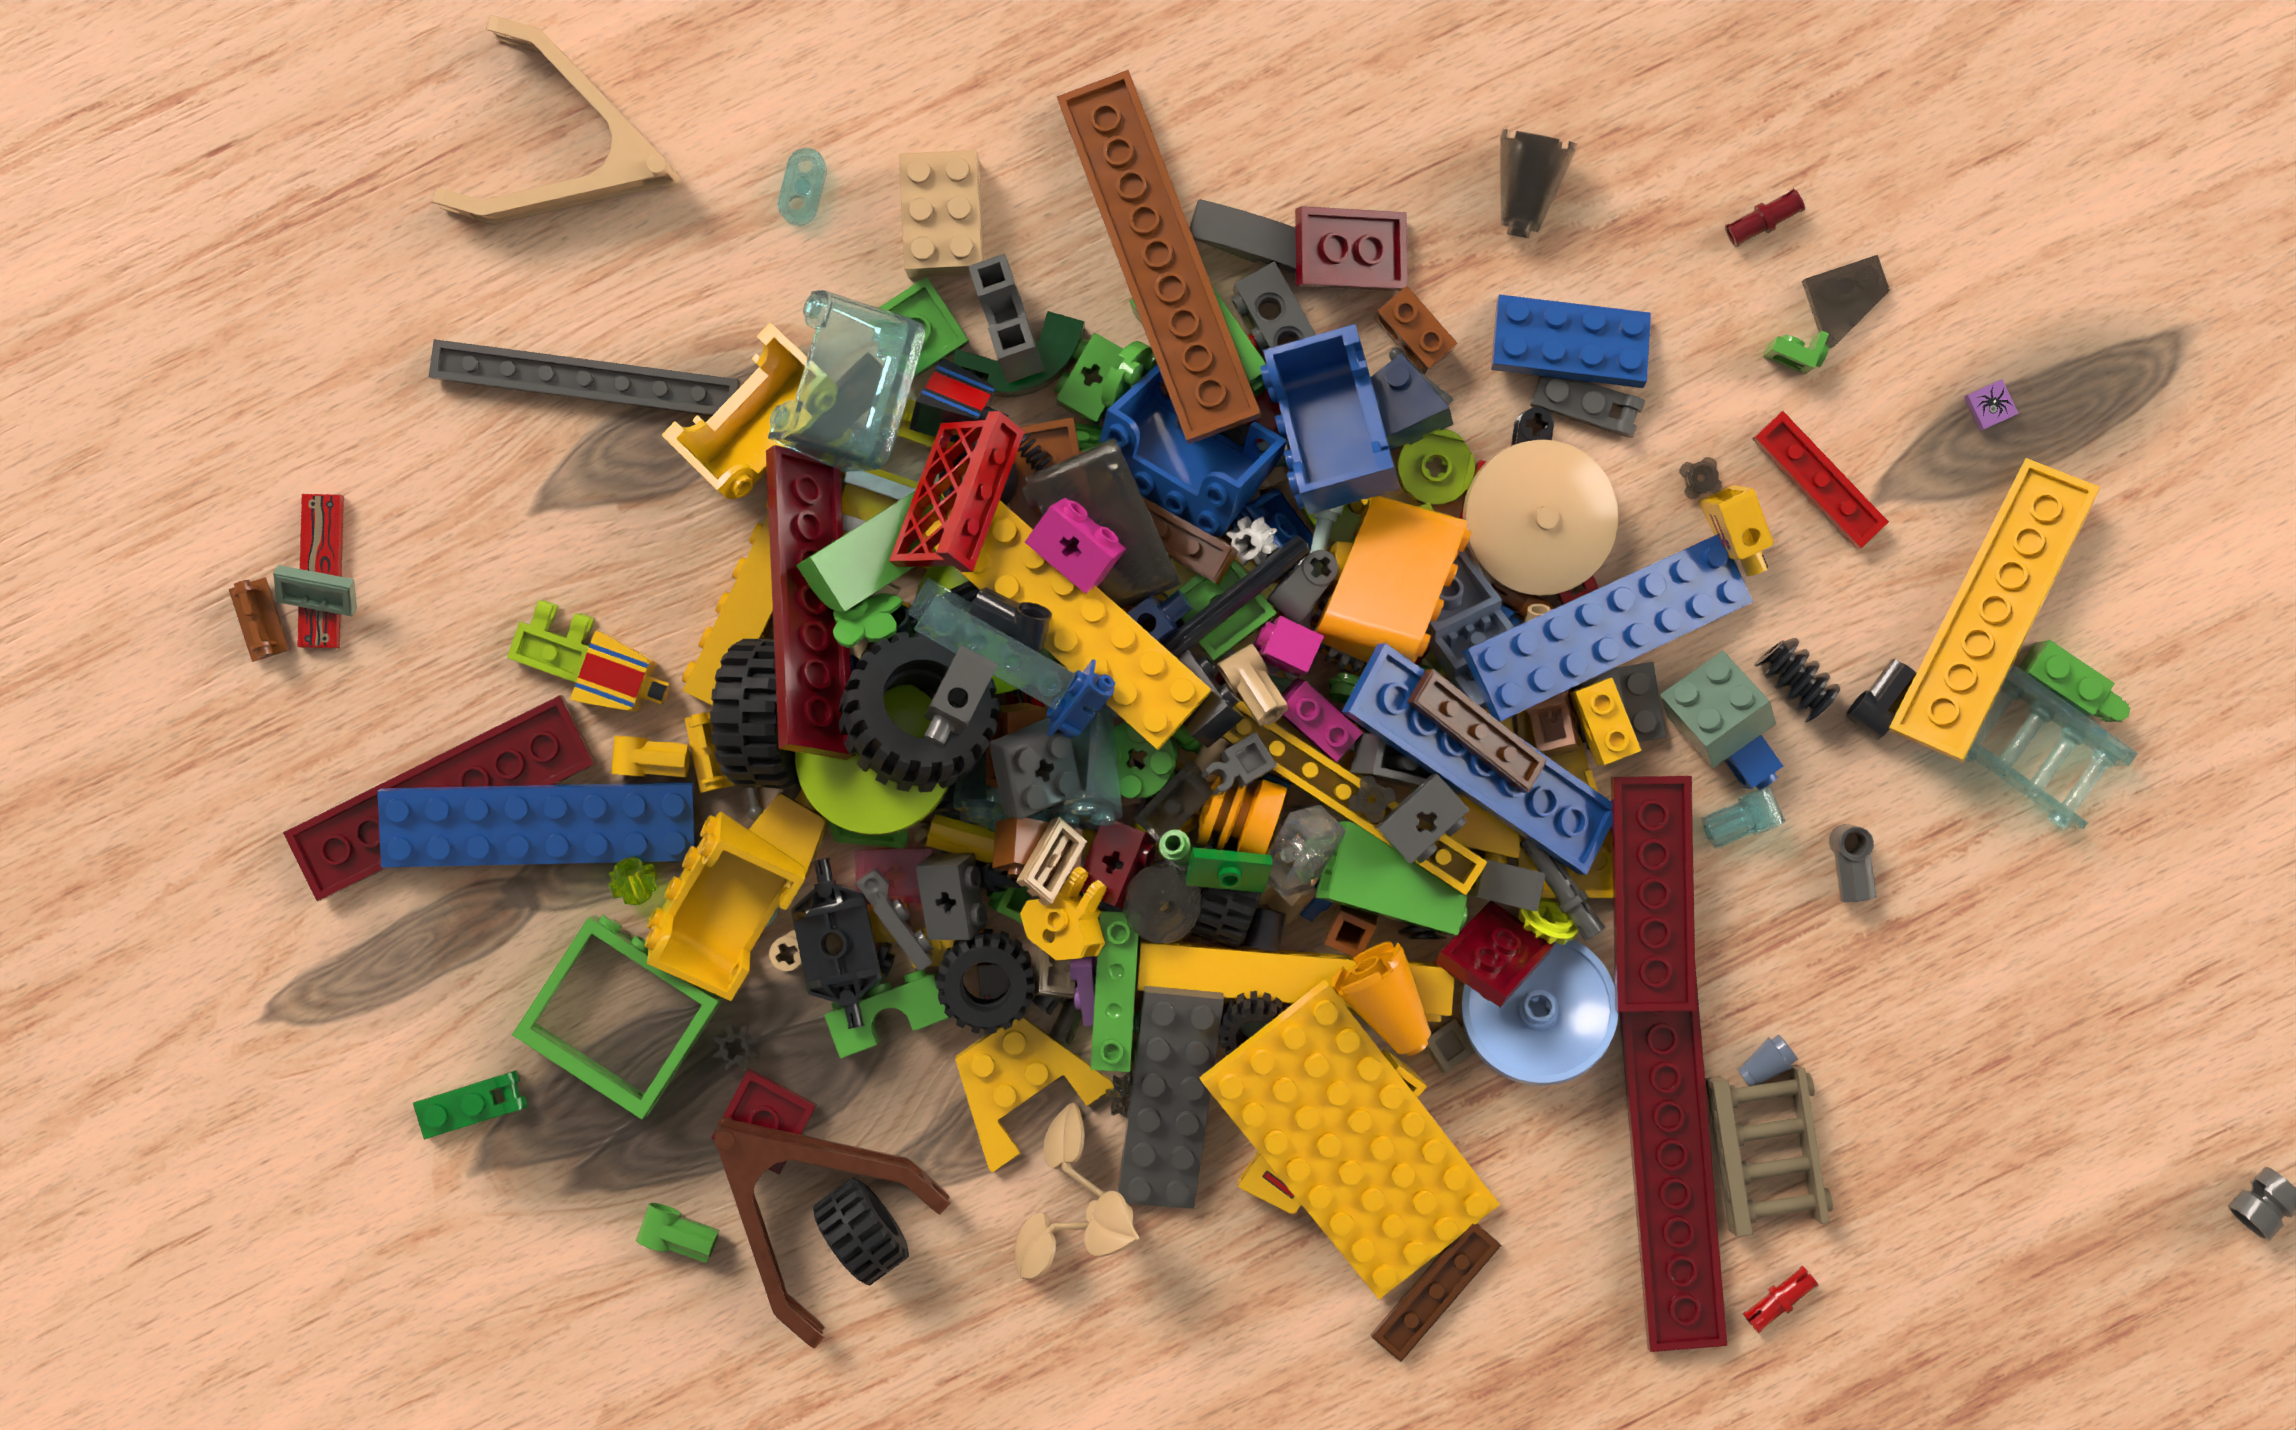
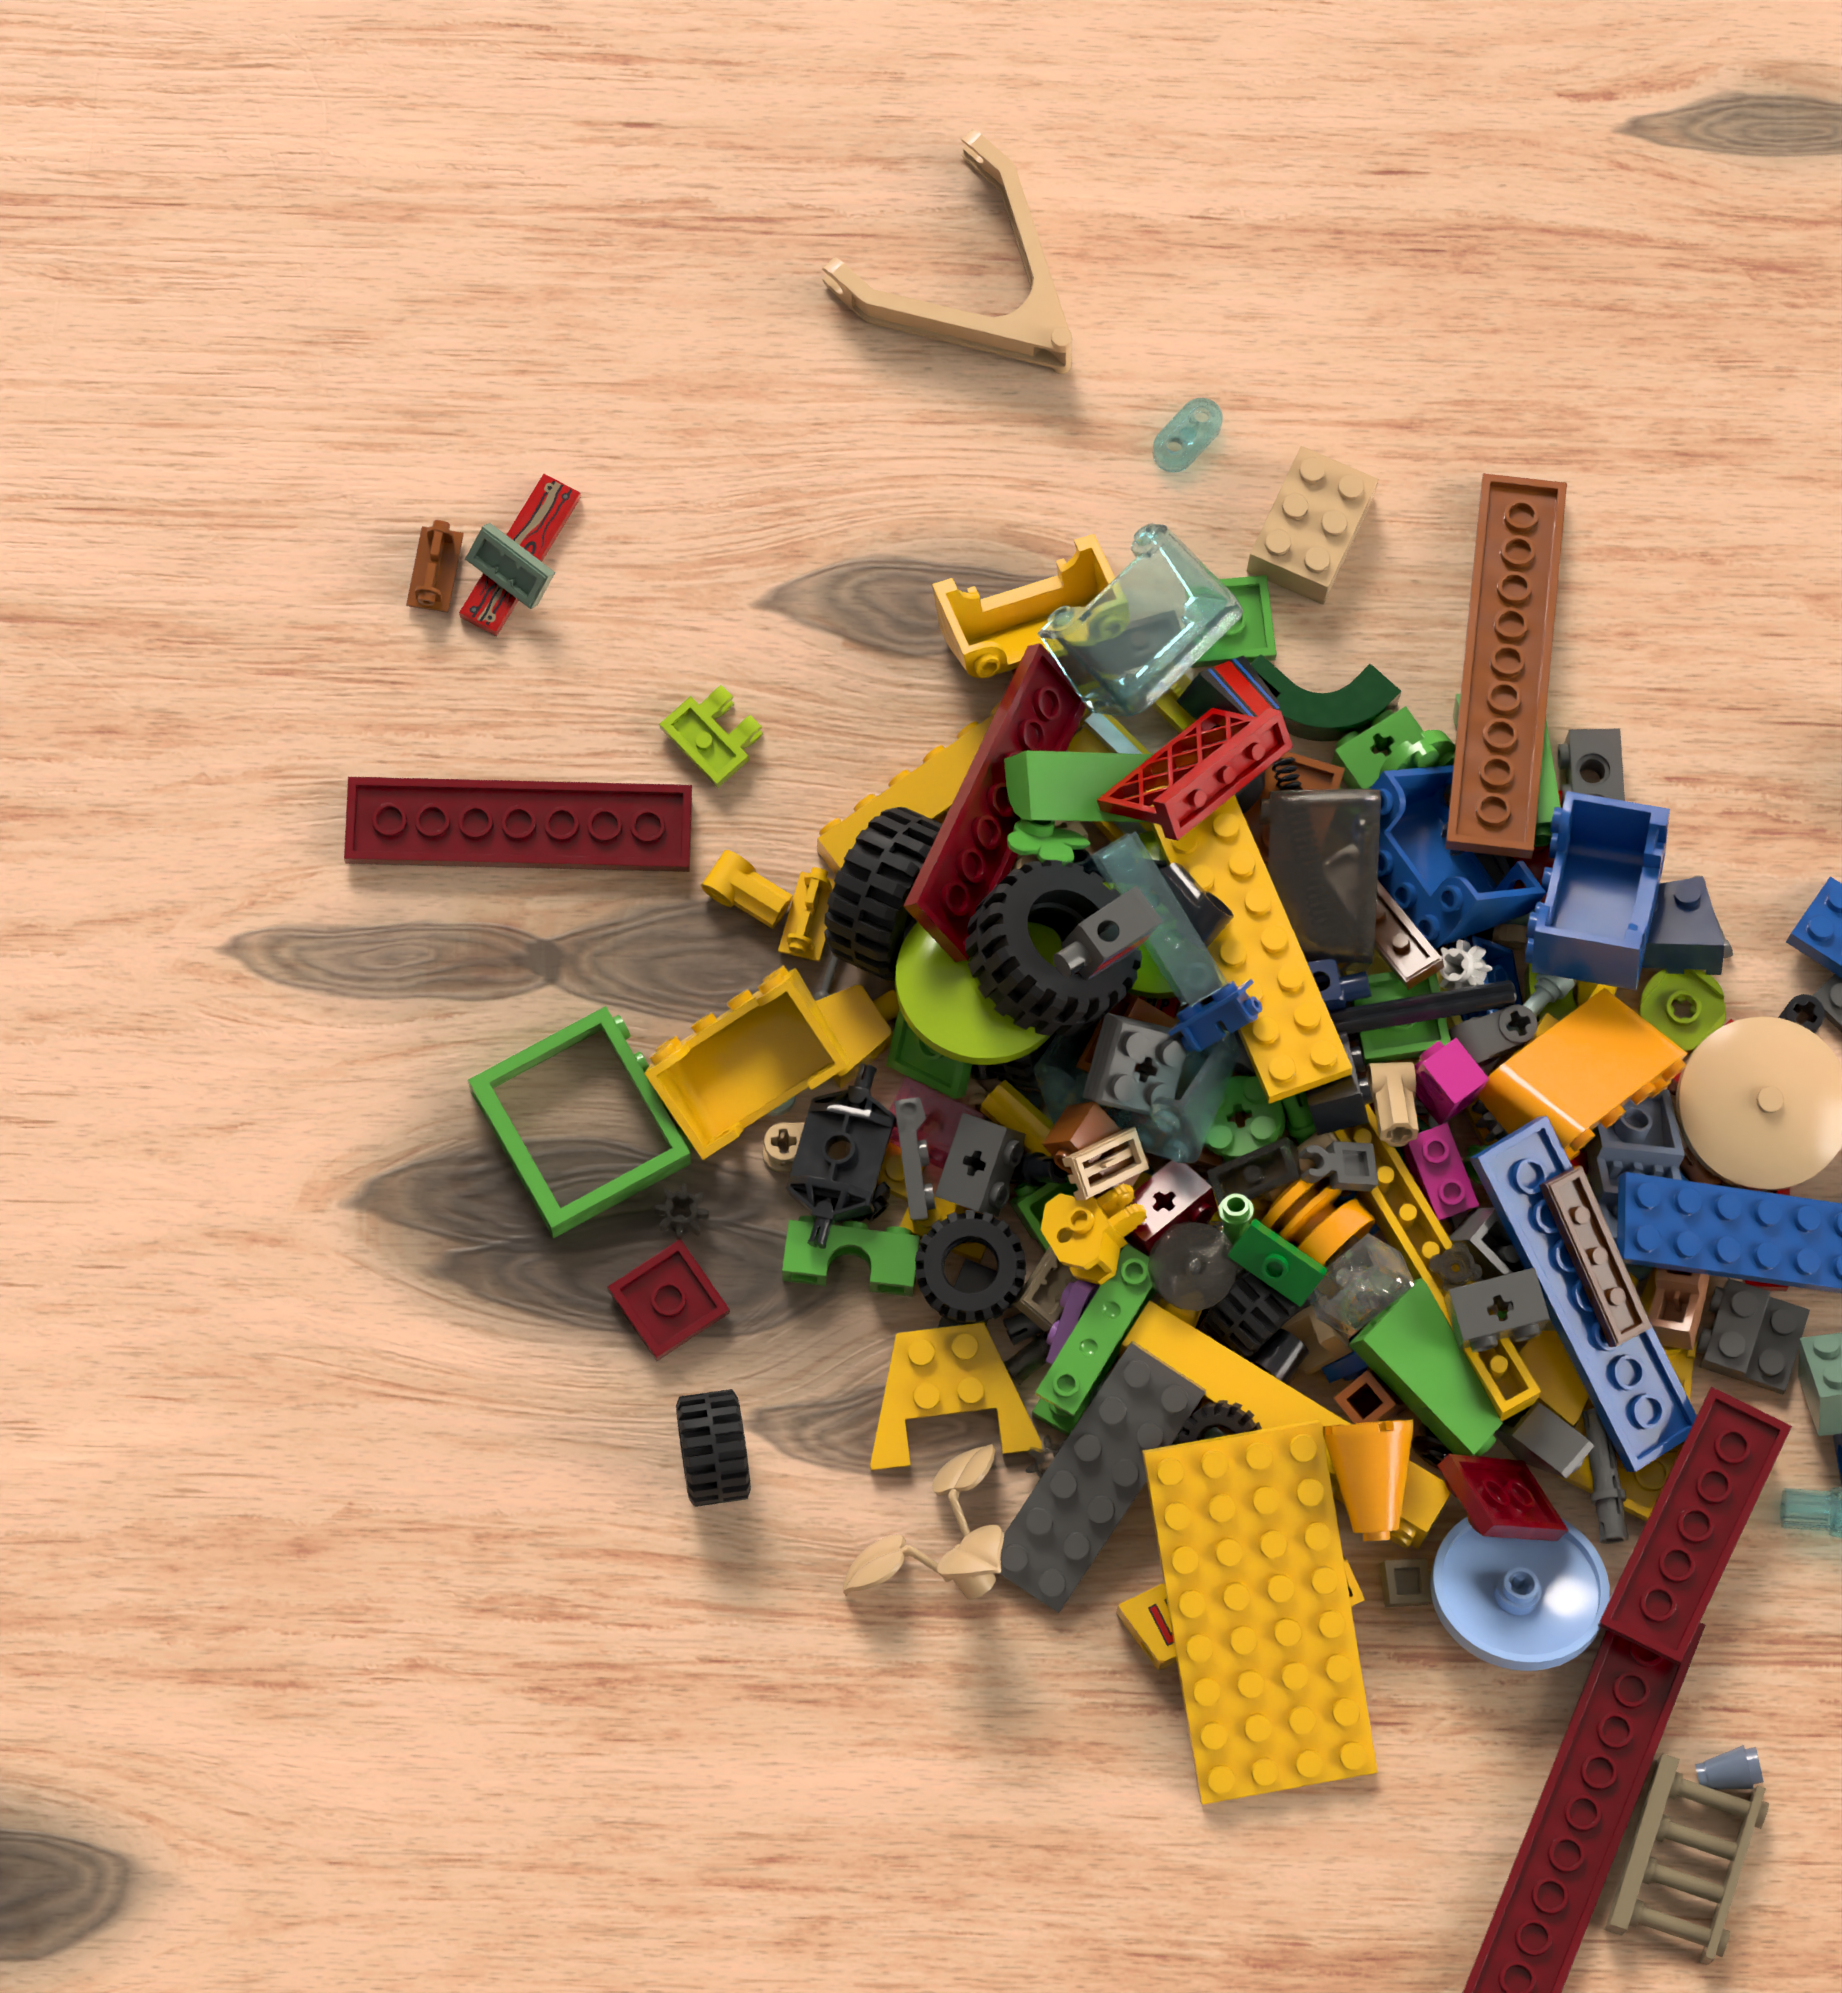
camera: 25 degrees right, 15 degrees down
blue plate [378,782,696,868] -> none
green plate [413,1070,528,1140] -> none
dark grey plate [429,339,741,416] -> none
torso [570,630,670,712] -> none
clear neon green gear [608,857,658,905] -> none
bright green piece [636,1202,720,1263] -> none
copper piece [714,1116,951,1349] -> none
dark grey arch [968,254,1044,383] -> none
dark pink brick [1025,498,1126,594] -> none
dark grey slope [1189,199,1296,274] -> none
plate [1295,206,1408,291] -> none
reddish brown tile [1370,1223,1502,1362] -> none
dark orange brick [1374,285,1458,375] -> none
neon yellow gear [1518,898,1578,945] -> none
yellow brick [1569,678,1641,765] -> none

